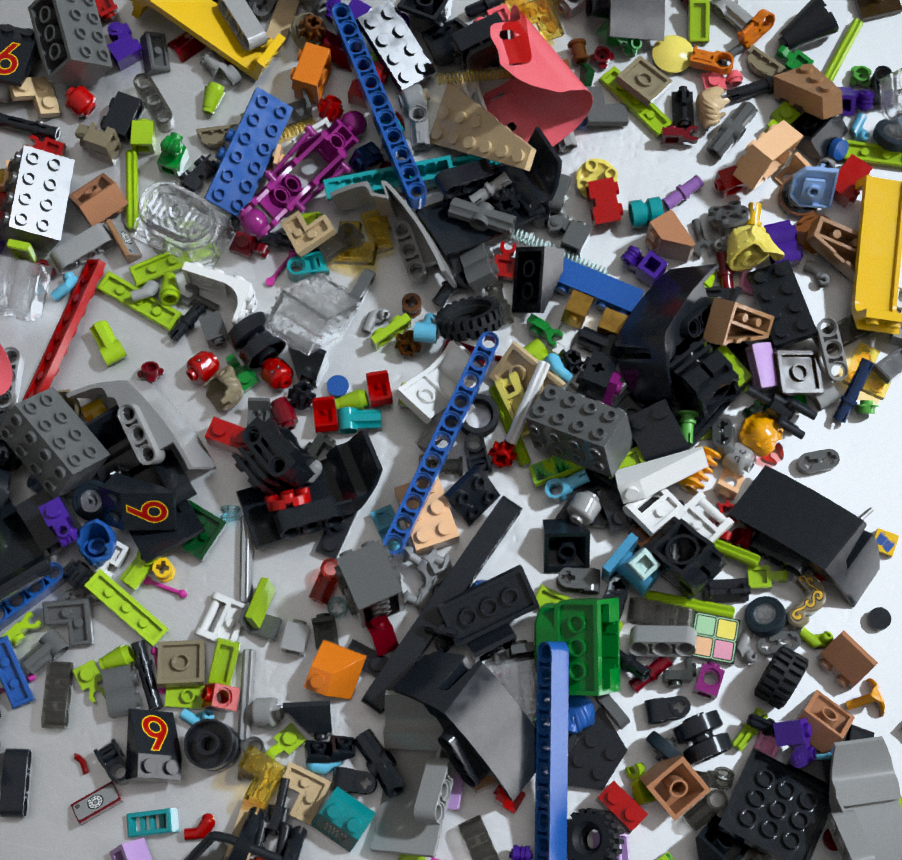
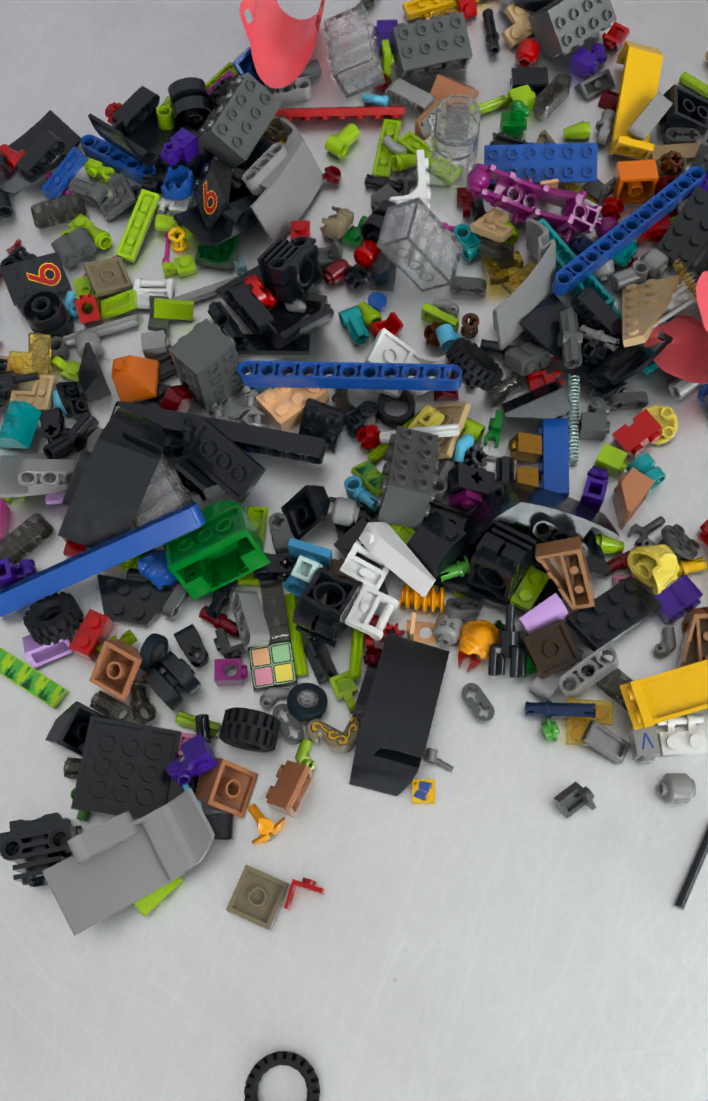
camera: 75 degrees right, 5 degrees down
red plate [25,135,67,156] -> none
dark tan hips [75,122,123,165] -> none
black pin [130,640,163,711] -> none
red head [186,351,220,384] -> none
red bracket [312,396,338,433] -> none
medium lavender pin [661,175,704,210] -> none
black tile [867,607,892,631] -> none
none -> lime plate [162,254,197,278]
none -> black piece [207,301,246,348]
none -> lime brick [594,443,628,479]

